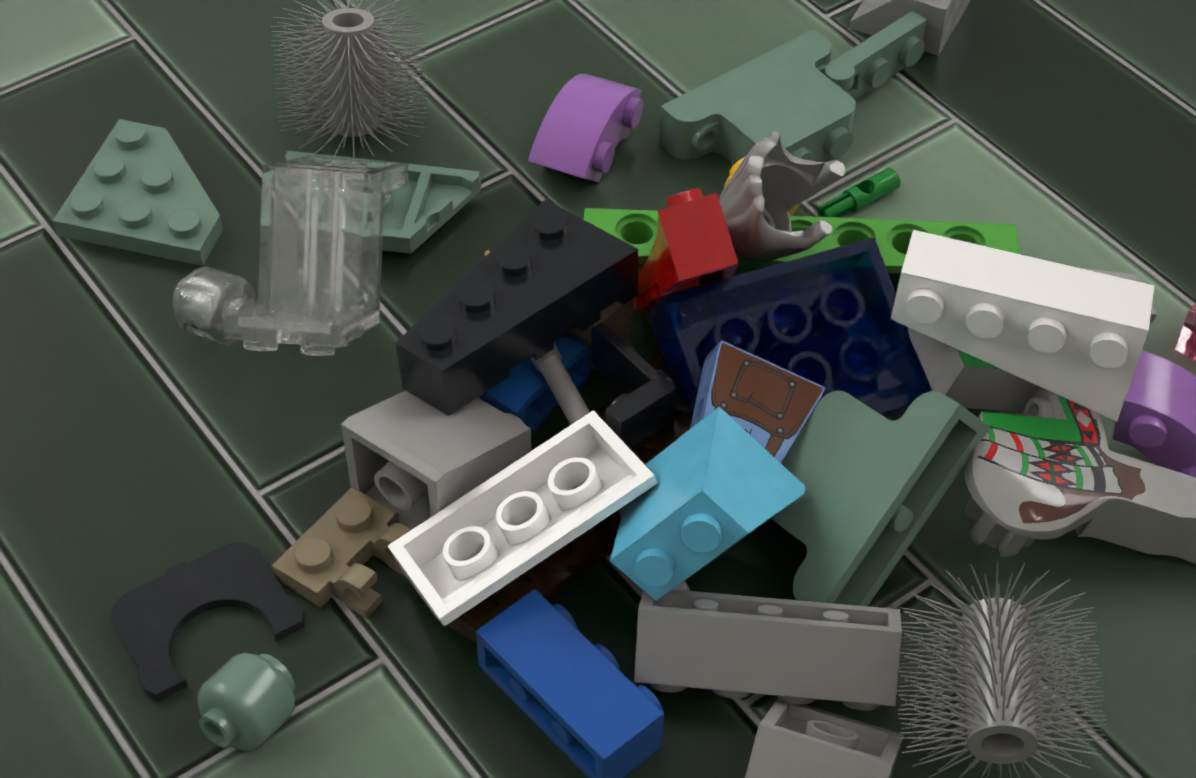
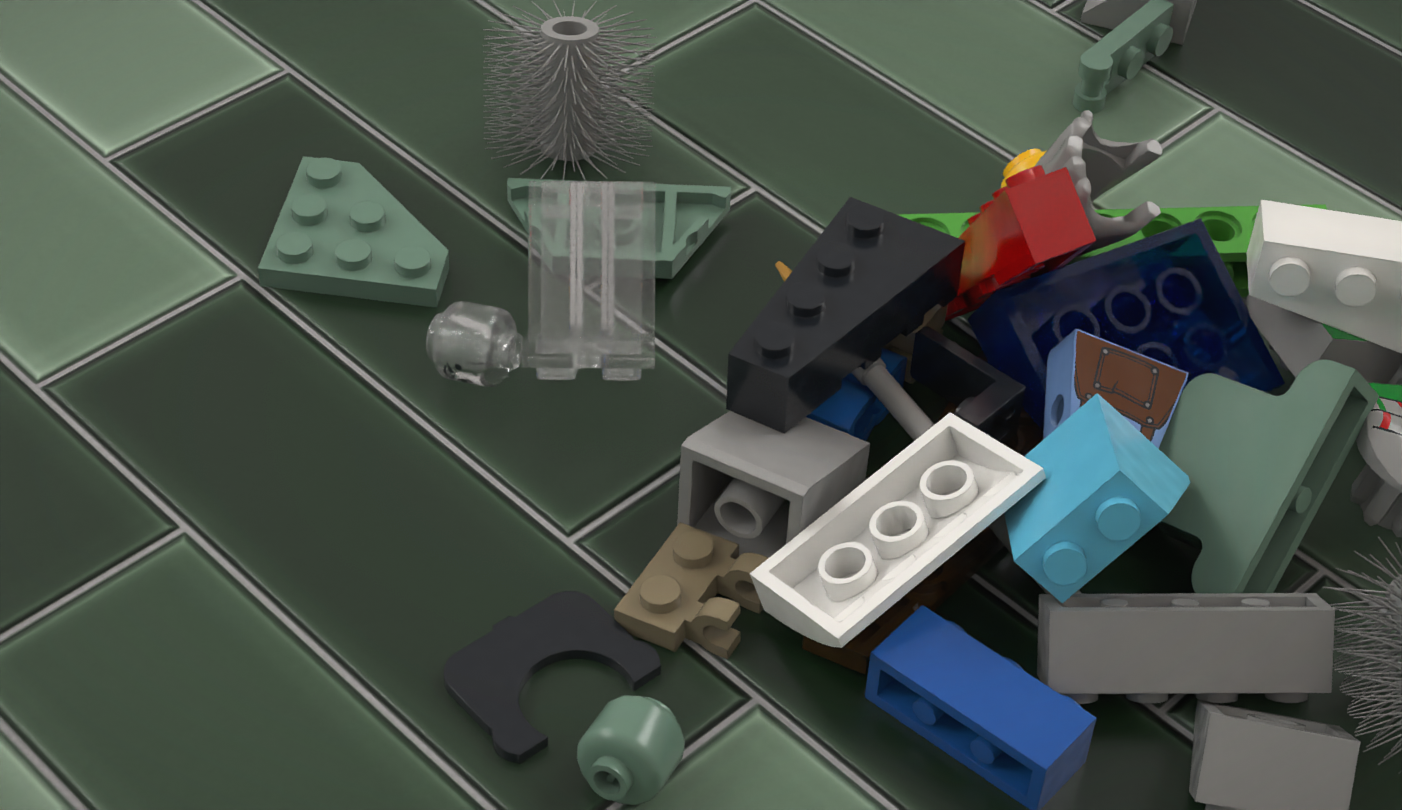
camera: 10 degrees left, 5 degrees down
medium lavender brick [528,73,644,182] -> none
sand green brick [659,28,856,165] -> none
green pin [817,168,901,217] -> none

